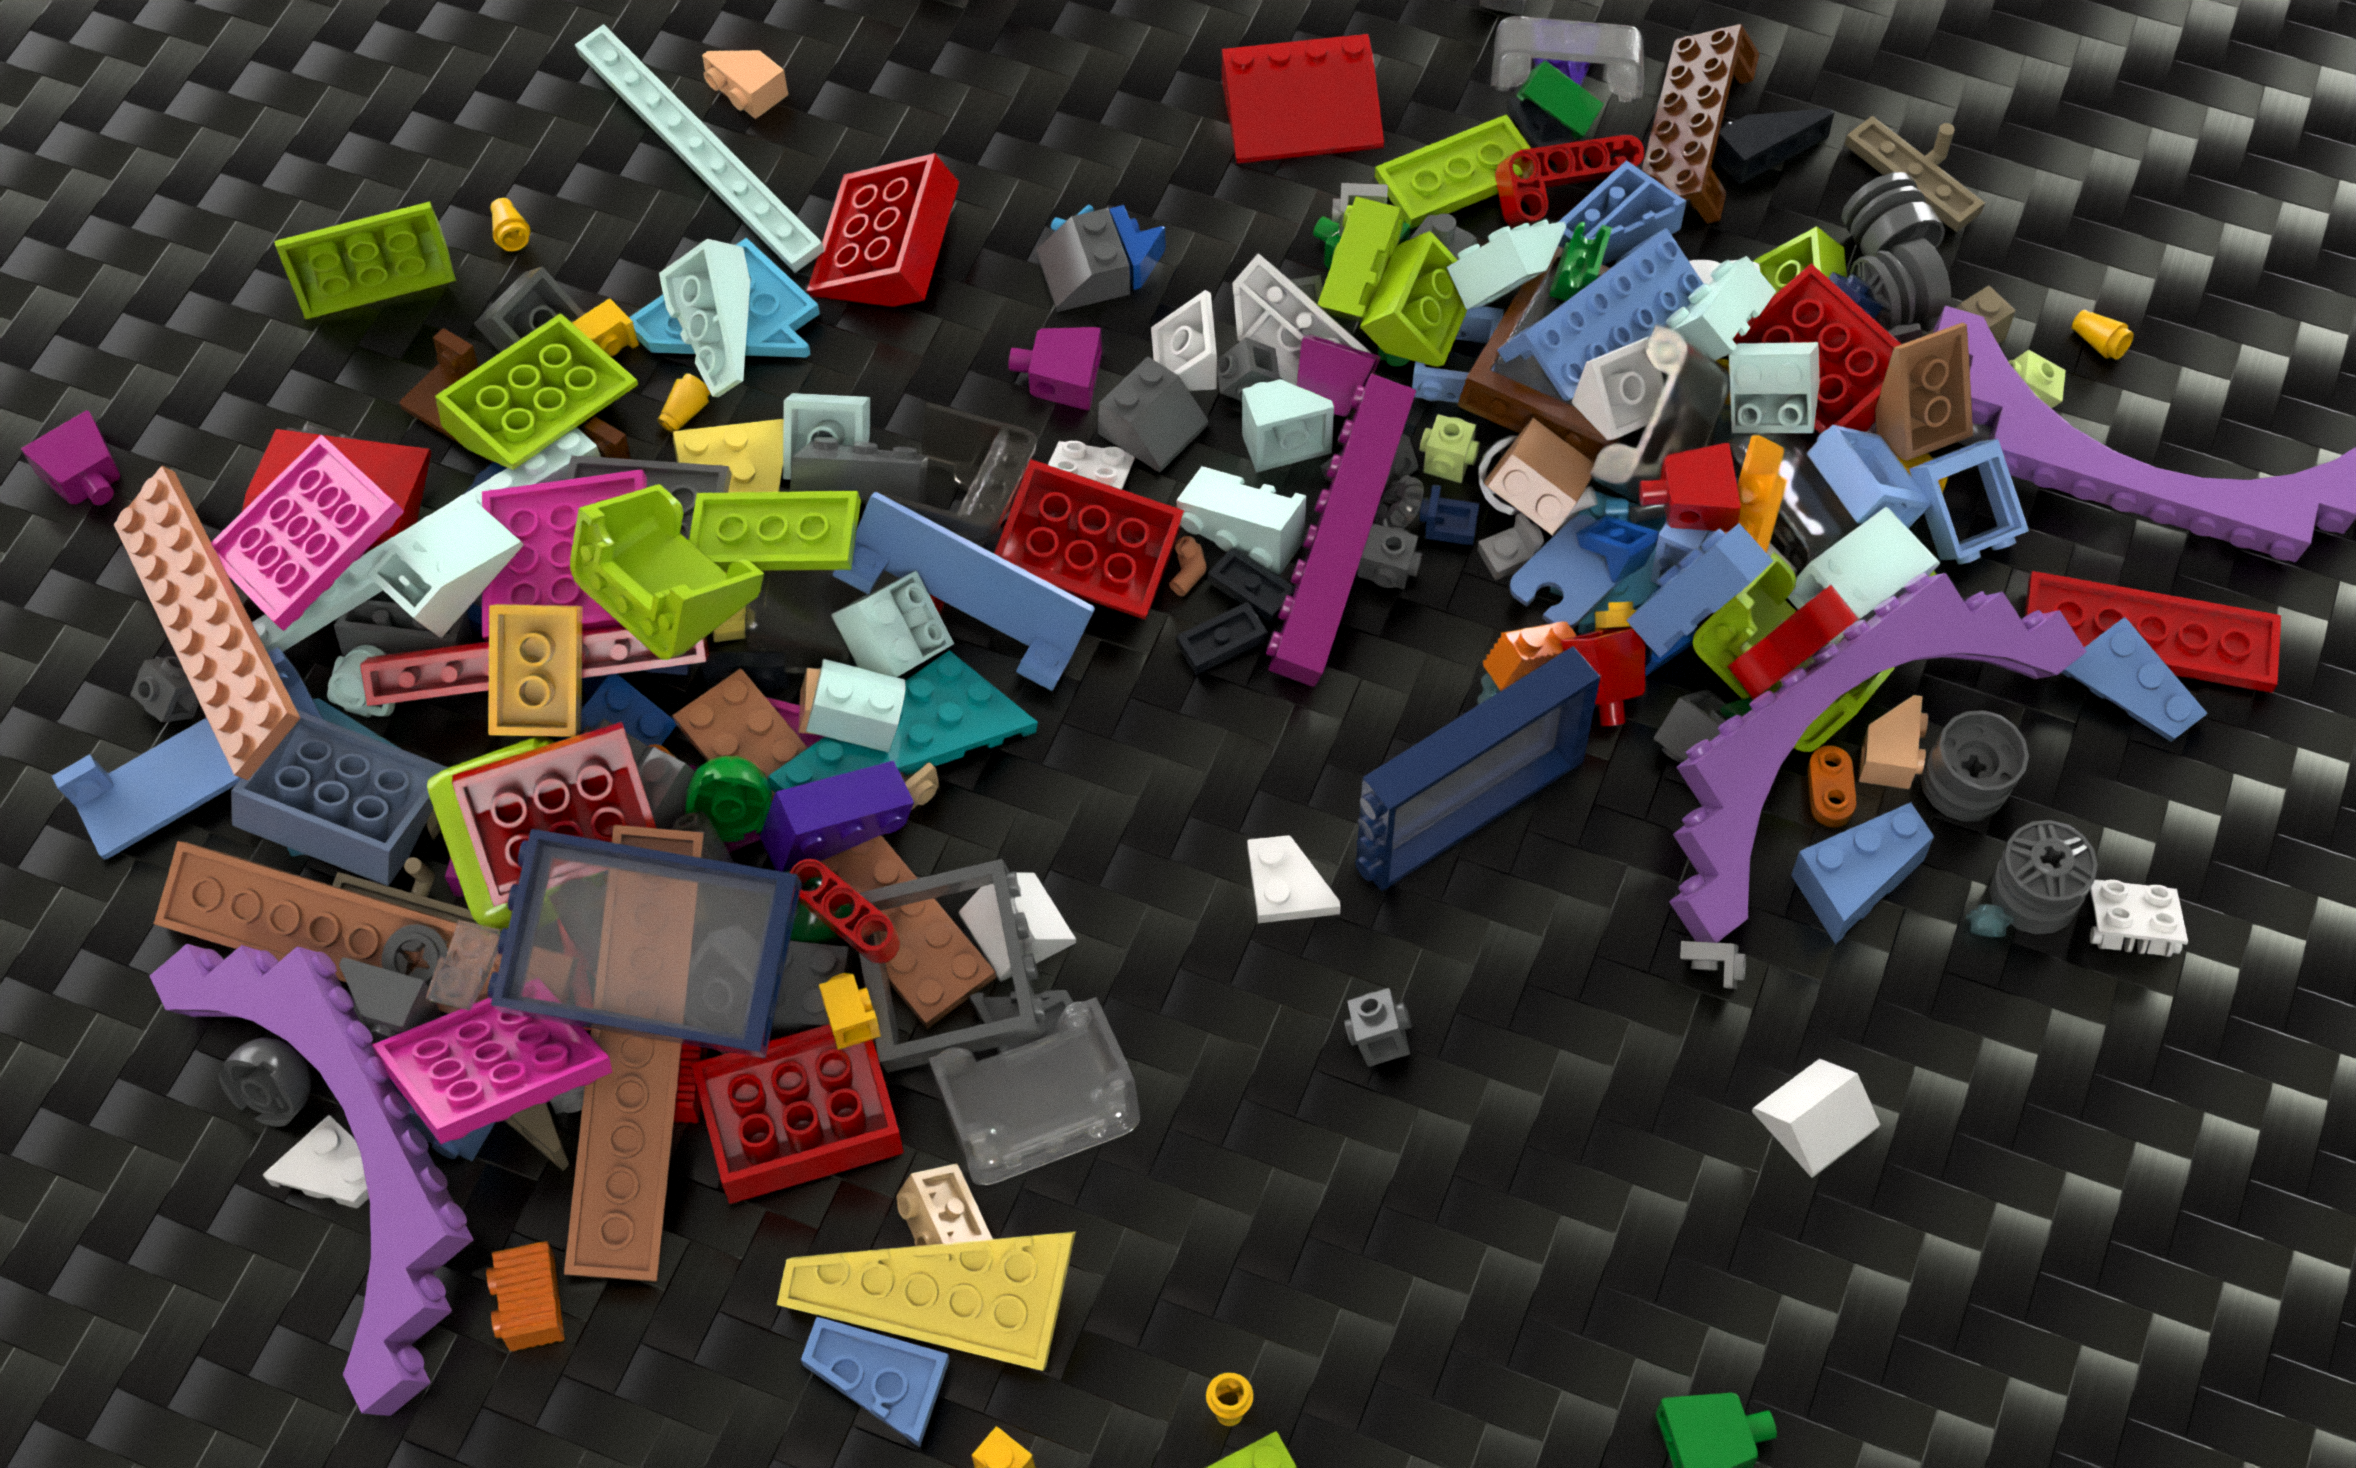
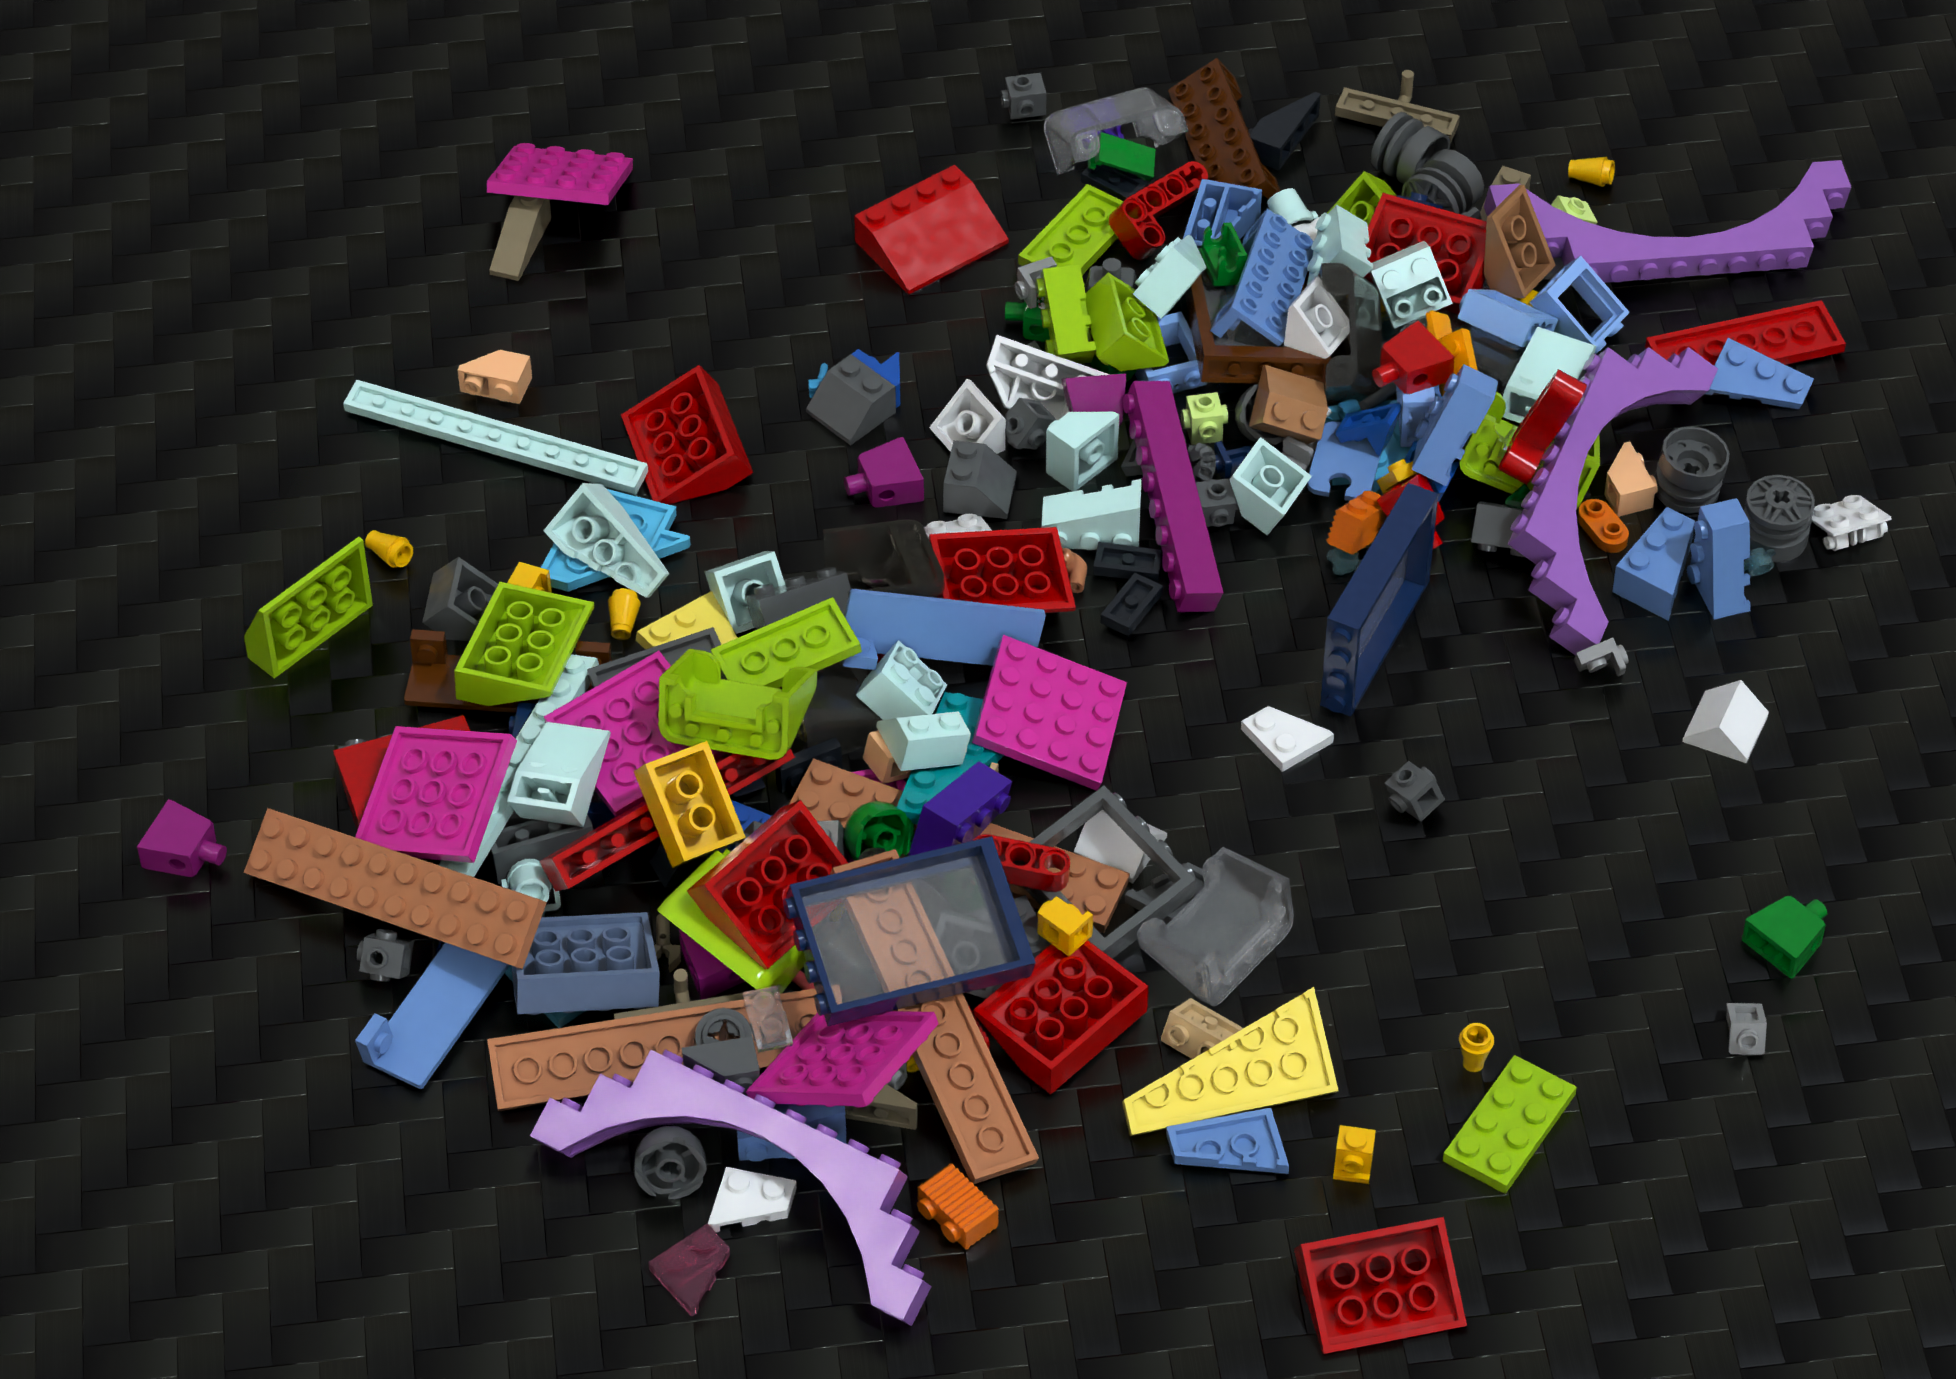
camera: 30 degrees left, 10 degrees down
none -> clear pink wing [649,1224,730,1317]
none -> dark pink plate [972,635,1127,791]
none -> light aqua slope [1229,437,1312,536]
none -> light aqua piece [1267,188,1318,227]
none -> medium blue wedge [1687,498,1750,620]

